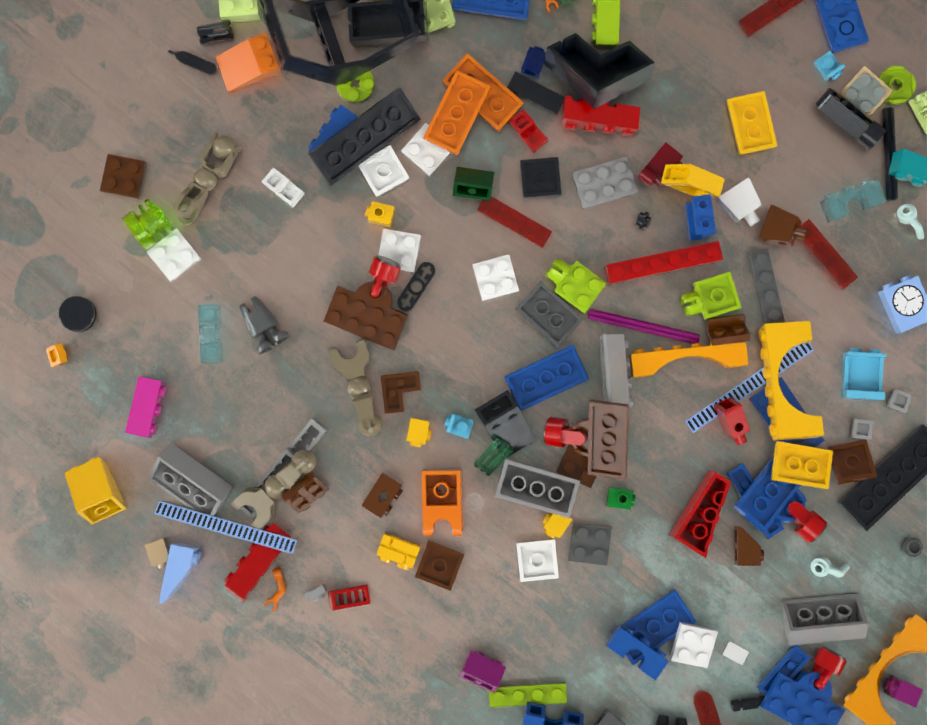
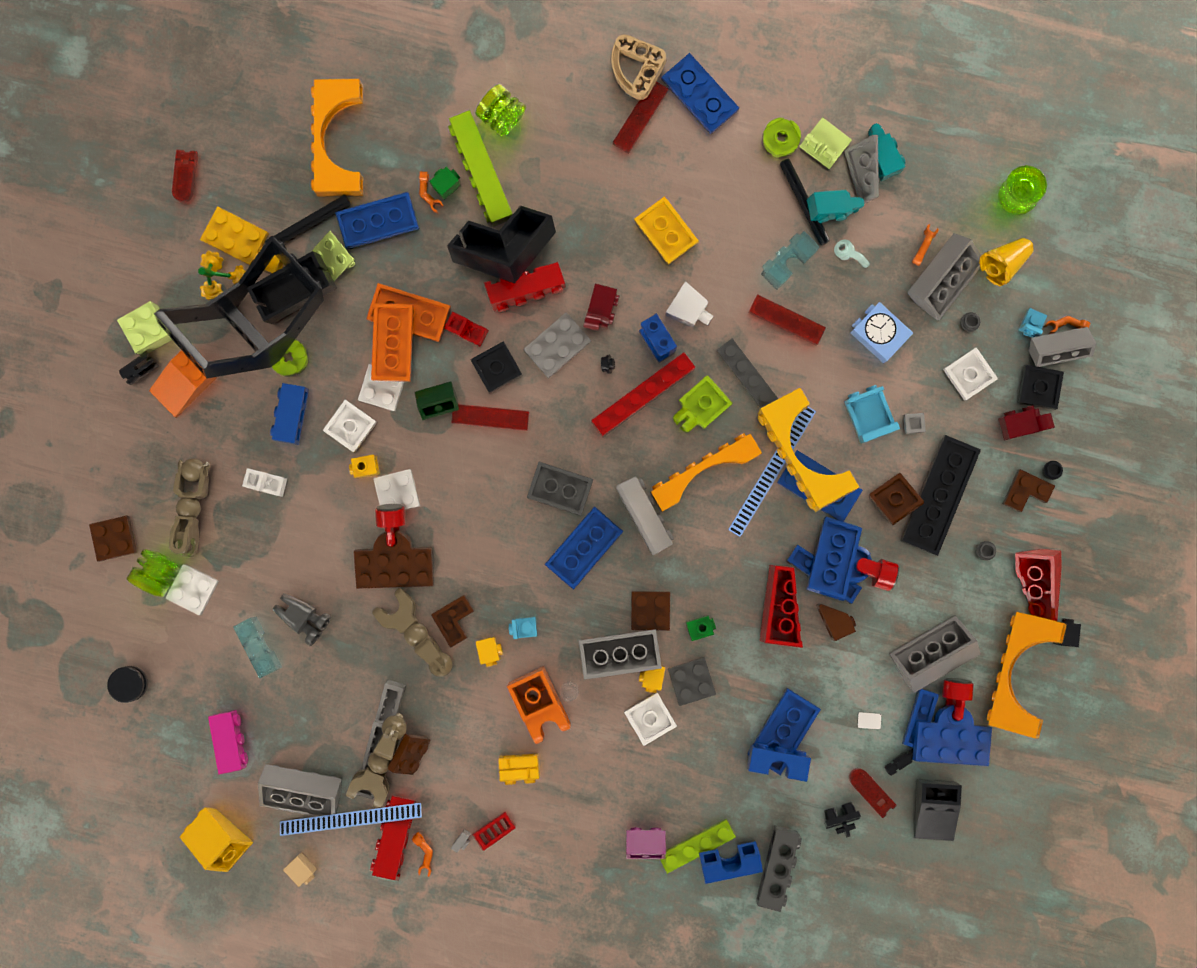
camera: 15 degrees left, 0 degrees up
light orange plate [46,343,67,367] -> none
light blue slope [159,542,202,604] -> none
black piece [168,50,217,76] -> none
black plate [308,87,421,186] -> none
reddish brown brick [361,473,403,518] -> none
black beam [397,262,435,312] -> none
reddish brown plate [415,541,465,591] -> none
white plate [472,254,519,302] -> none
clear green tile [474,437,513,476] -> none
black slope [475,390,537,459] -> none
black tile [507,72,565,115] -> none
clear blue brick [521,46,546,79] -> none
plate [543,399,629,480] -> none
lime plate [546,259,606,314] -> none
magenta axle [588,309,700,344] -> none
yellow window [661,164,724,197] -> none
white plate [669,622,718,668] -> none
reddish brown bracket [707,313,751,346] -> none
red torso [714,397,750,445] -> none
reddish brown torso [758,204,809,247] -> none
yellow plate [771,441,833,489] -> none
light aqua plate [811,556,850,577] -> none
medium azure bracket [813,51,846,81] -> none
black beam [816,88,887,151] -> none
light grey piece [839,66,893,117] -> none
light grey plate [850,419,874,440] -> none
magenta brick [883,675,923,708] -> none

